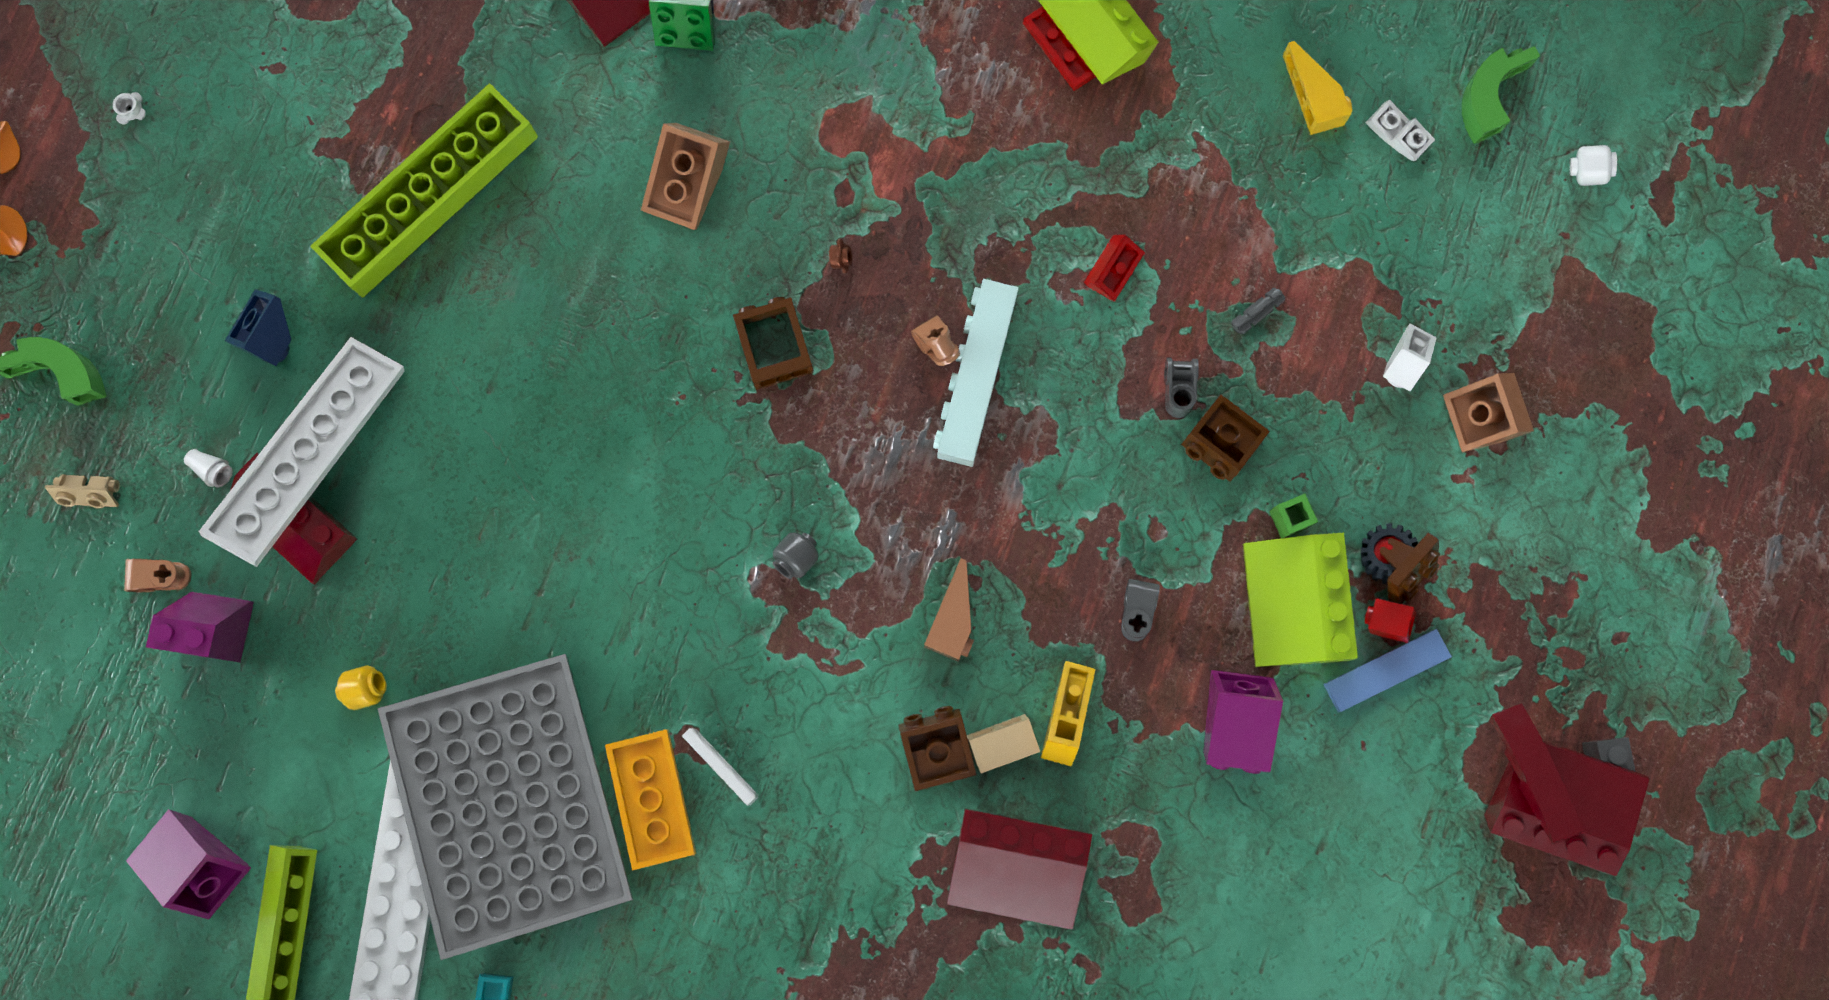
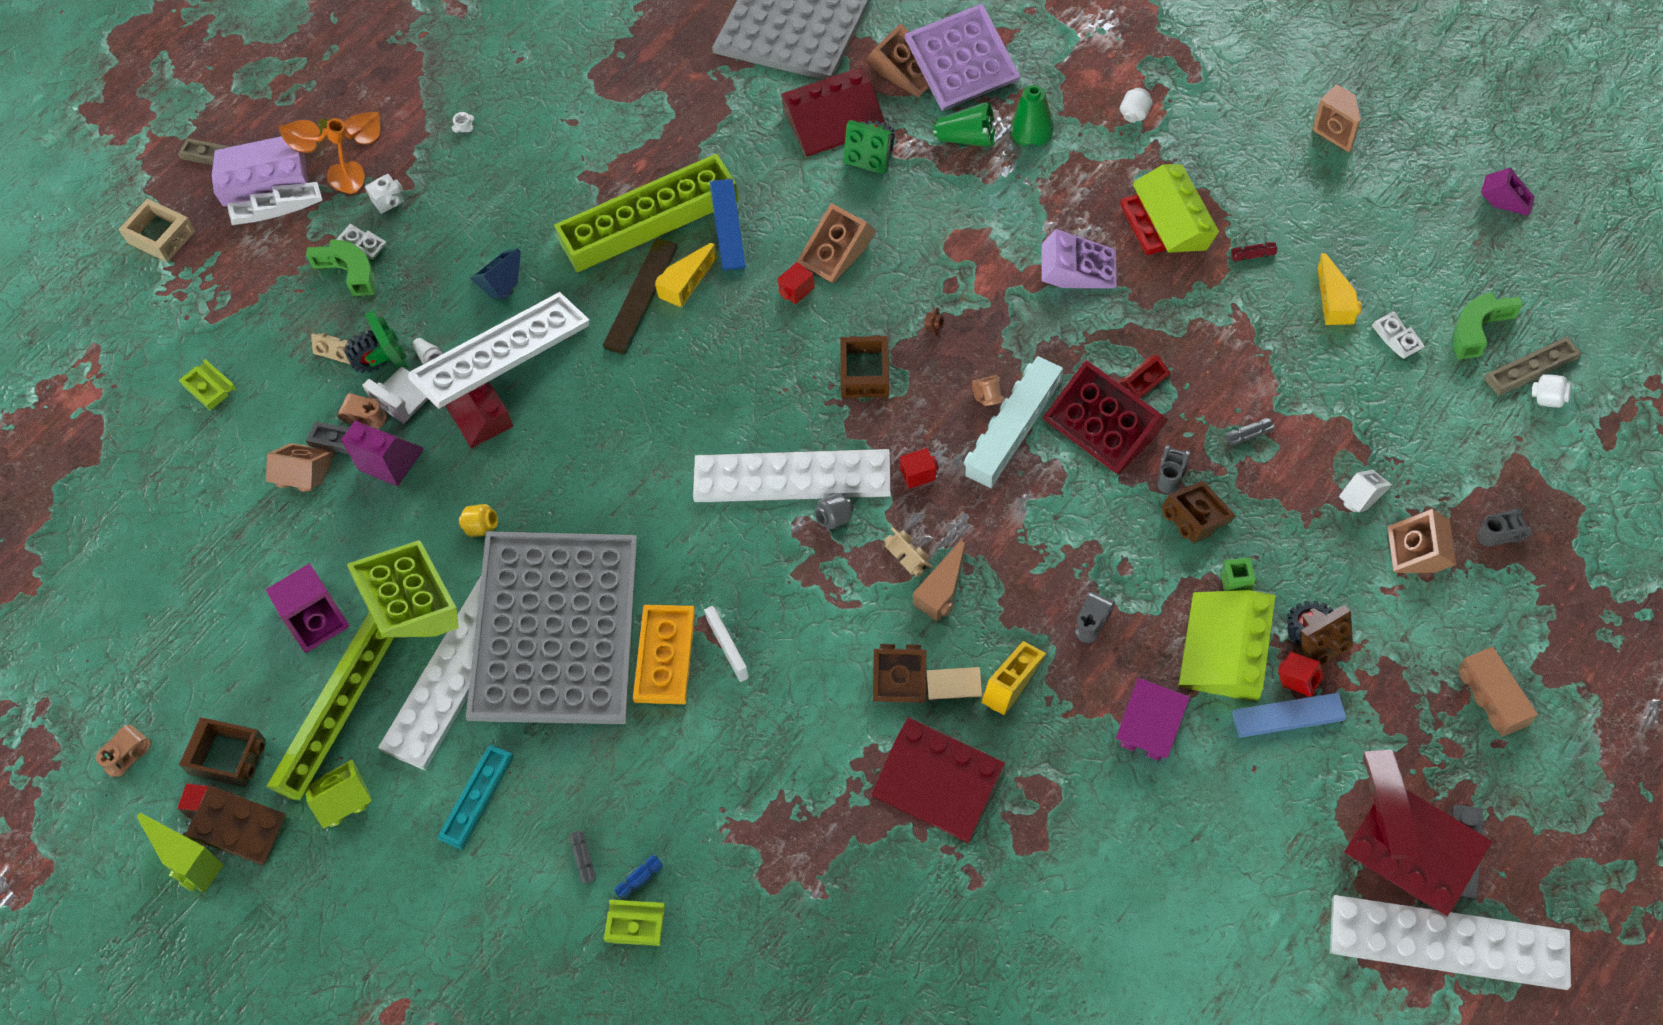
camera: 20 degrees right, 20 degrees down
none -> nougat slope [266,443,335,492]
none -> dark grey plate [306,421,349,454]
none -> white slope [337,224,387,260]
none -> plate [344,310,408,373]
none -> lime slope [347,540,459,637]
none -> white bracket [362,367,428,424]
none -> white brick [365,174,404,214]
none -> dark brown tile [603,238,678,355]
none -> yellow slope [655,243,717,308]
none -> white plate [693,449,891,502]
none -> blue tile [710,179,745,271]
none -> red brick [777,262,815,305]
none -> tan hinge [884,527,933,577]
none -> red brick [899,448,939,489]
none -> lavender slope [1042,229,1117,288]
none -> dark red slope [1042,360,1168,475]
none -> dark red axle [1231,241,1277,261]
none -> white plate [1330,895,1571,990]
none -> nougat brick [1458,646,1538,737]
none -> dark grey piece [1476,508,1533,547]
none -> dark tan tile [1484,337,1582,397]

